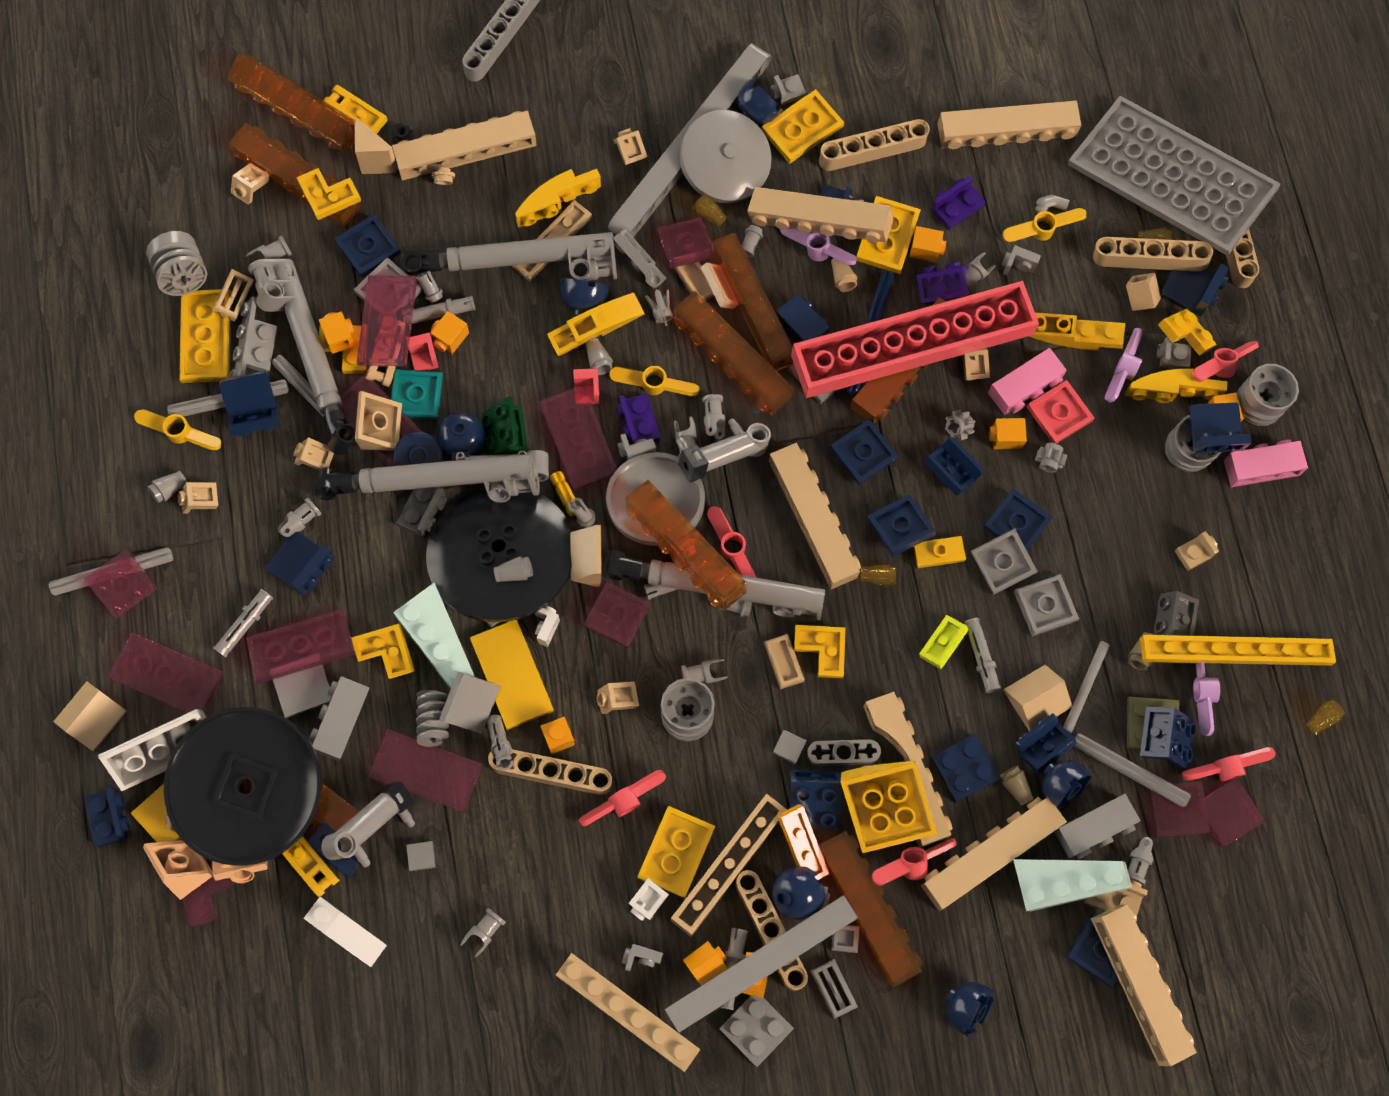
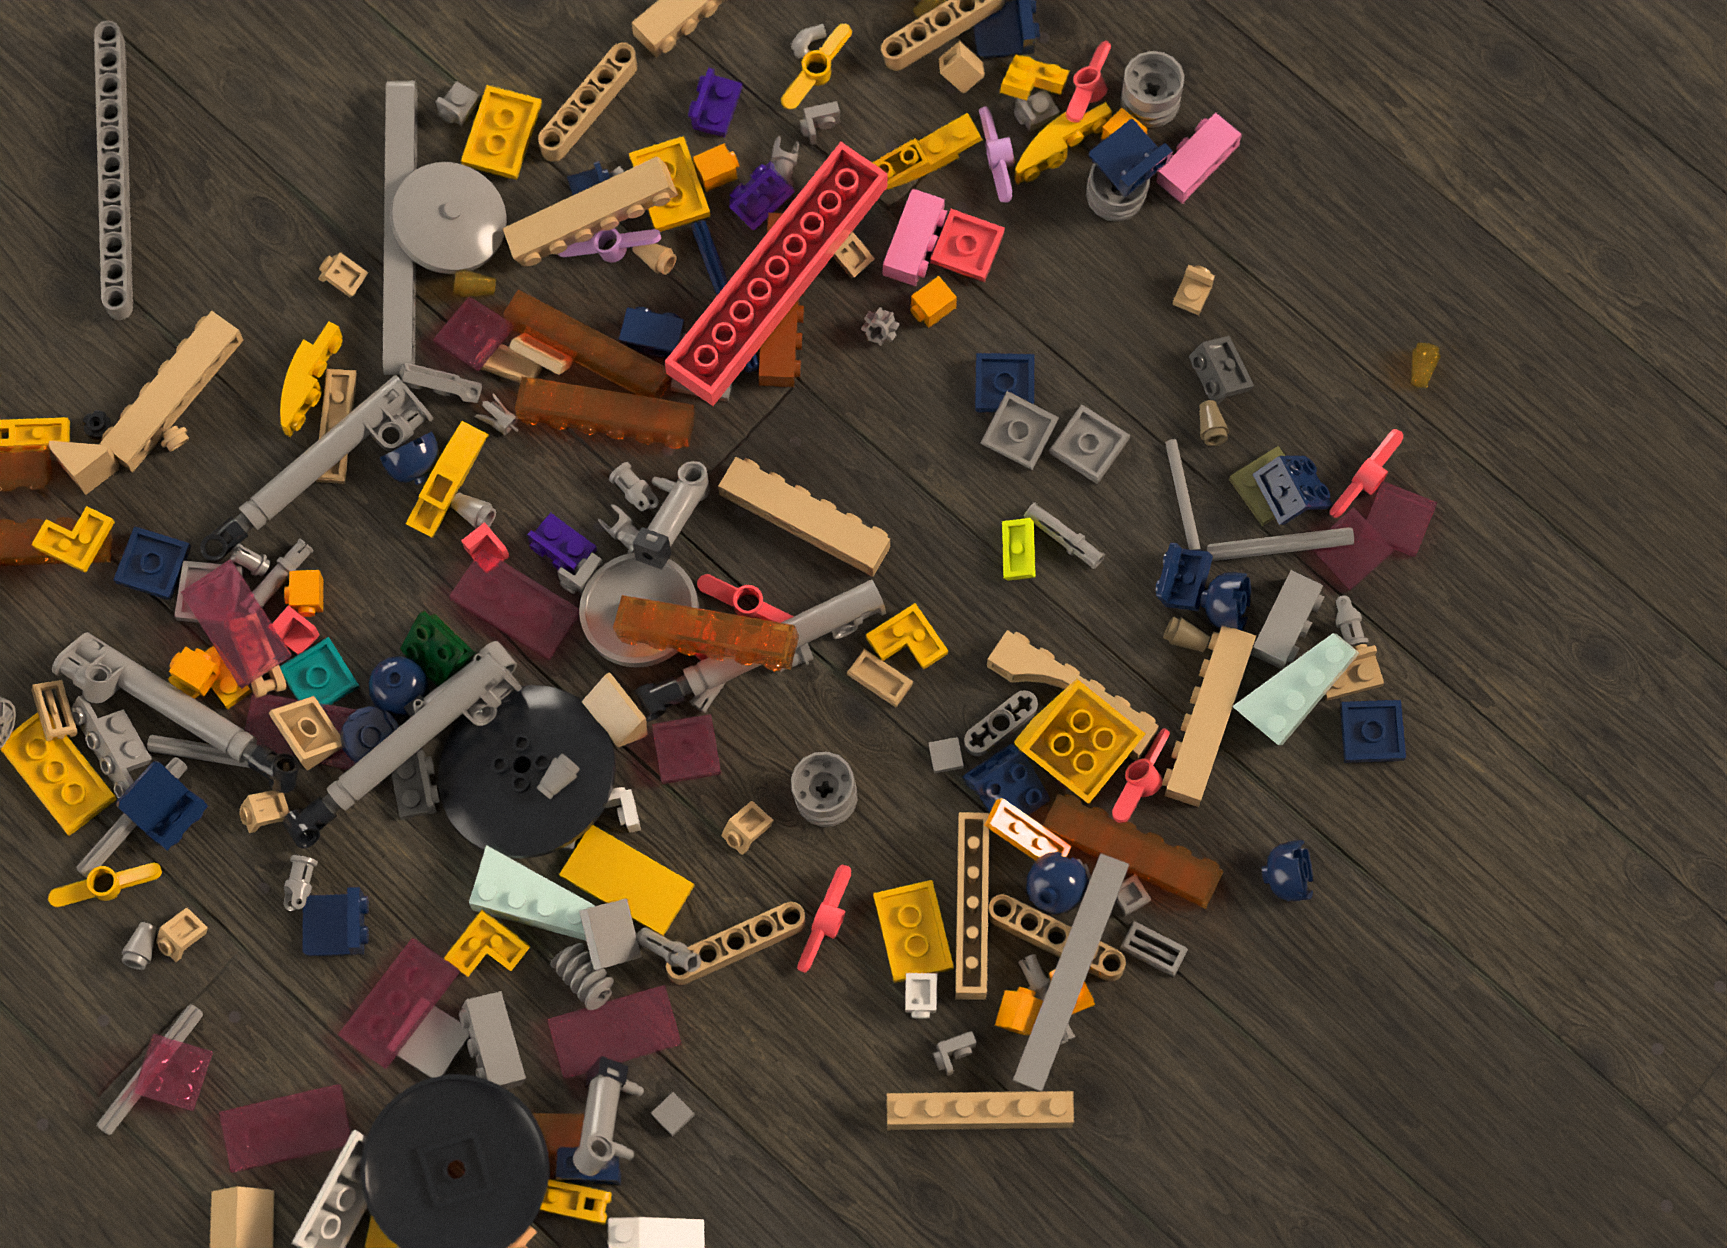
camera: 30 degrees left, 0 degrees up
light grey pin [213,589,274,658] -> none
light grey piece [245,235,292,259] -> none
light grey piece [460,908,506,957] -> none
light orange brick [541,716,575,755] -> none
yellow axle [550,471,575,517] -> none
light grey pin [568,498,595,527] -> none
yellow piece [610,366,699,396] -> none
light grey piece [681,659,728,684] -> none
light grey plate [719,995,794,1067] -> none
dark blue cylinder [737,79,783,125] -> none
light grey pin [739,225,763,257] -> none
dark blue plate [830,419,898,486] -> none
clear yellow cone [861,563,897,587] -> none
dark blue plate [867,494,935,557] -> none
yellow plate [913,536,966,569] -> none
dark blue bracket [924,437,984,496] -> none
dark blue plate [930,734,1001,803] -> none
tan slope [1003,665,1072,732] -> none
light grey gear [1035,443,1067,473] -> none
tan brick [1091,904,1197,1067] -> none
yellow plate [1140,635,1336,666] -> none
lavender piece [1193,663,1220,736] -> none

